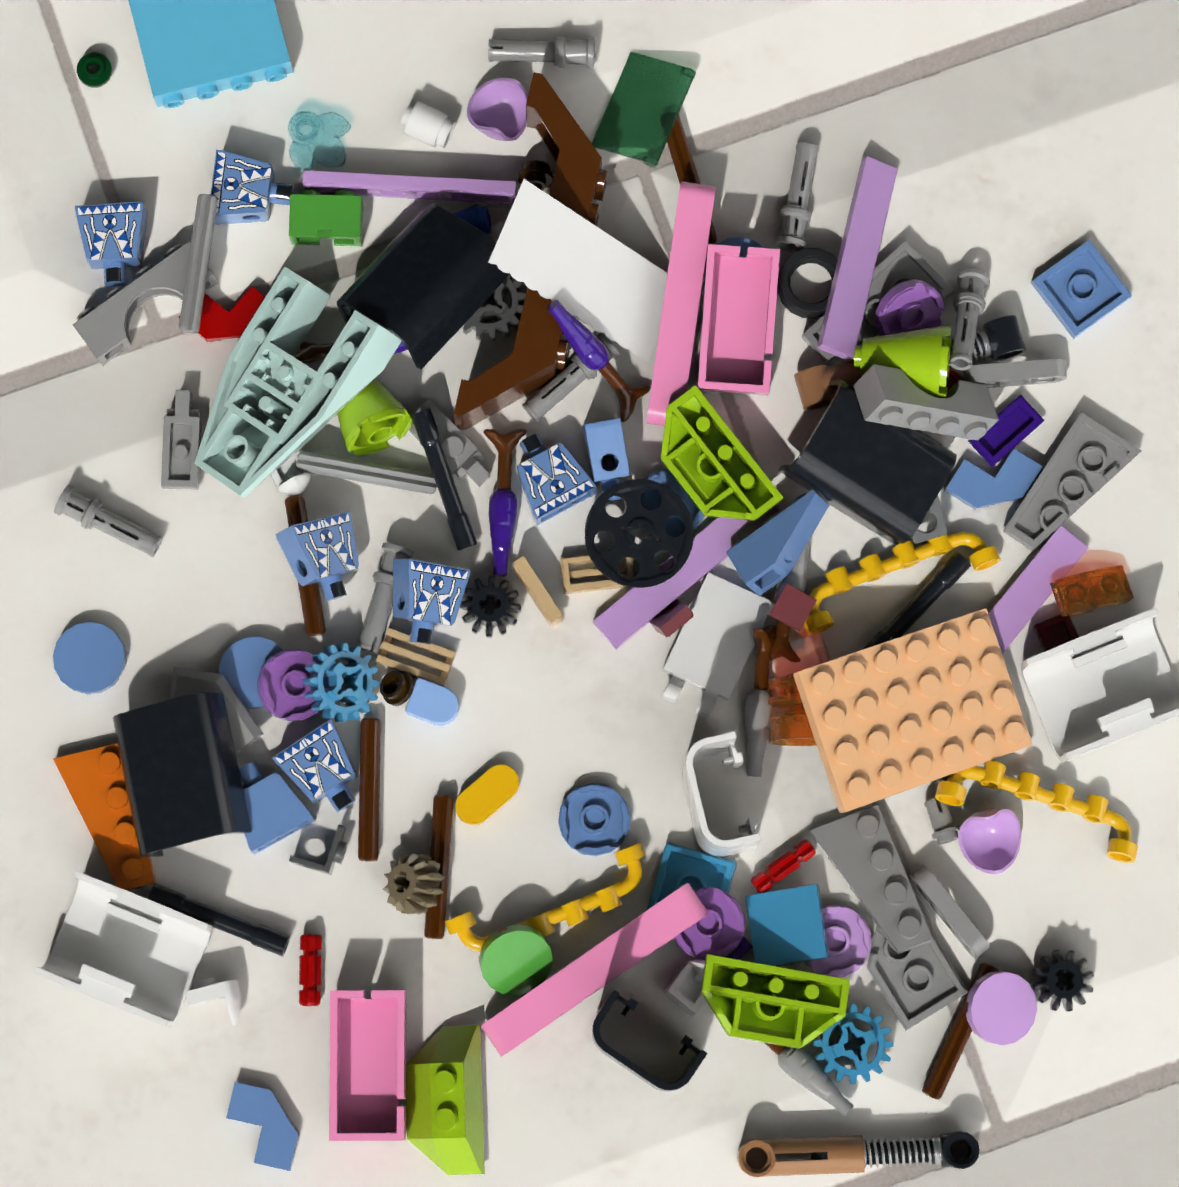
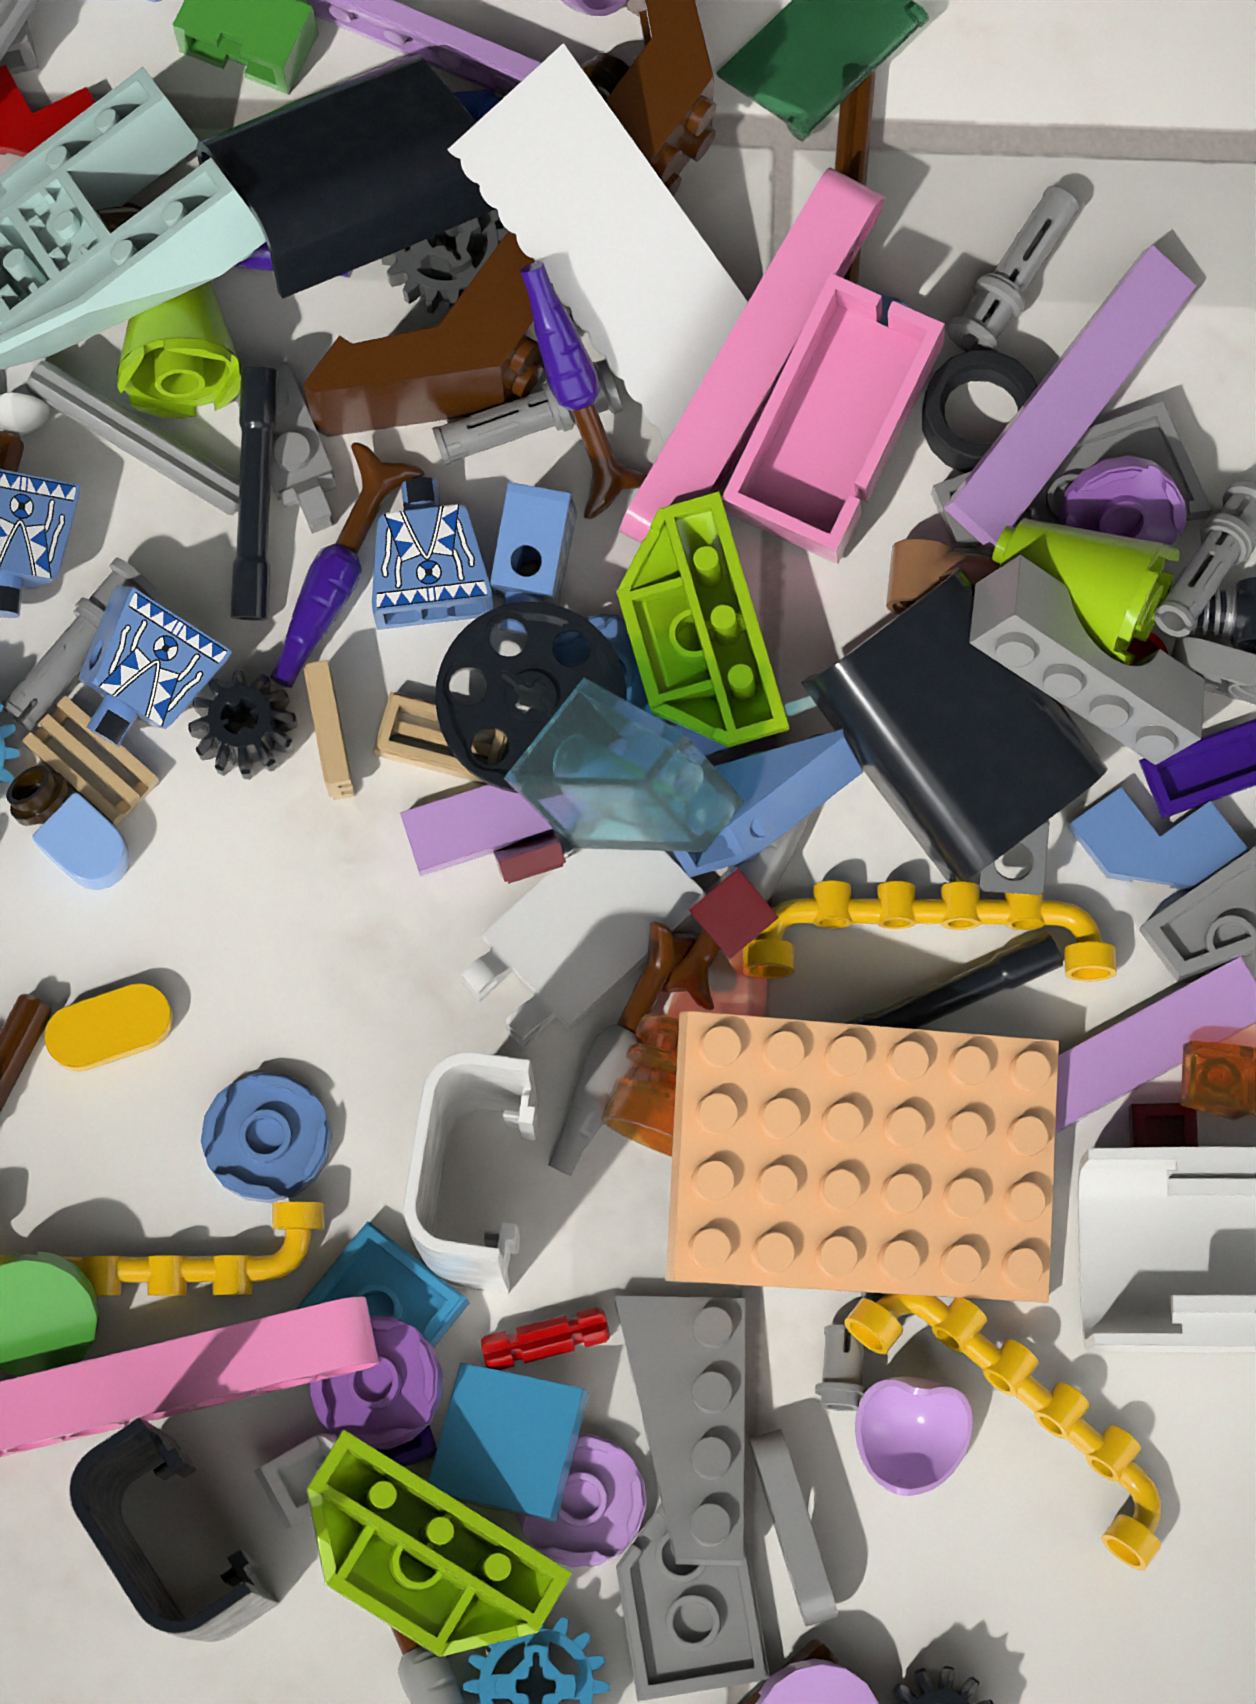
camera: 25 degrees right, 5 degrees down
none -> clear light blue slope [504,678,745,852]

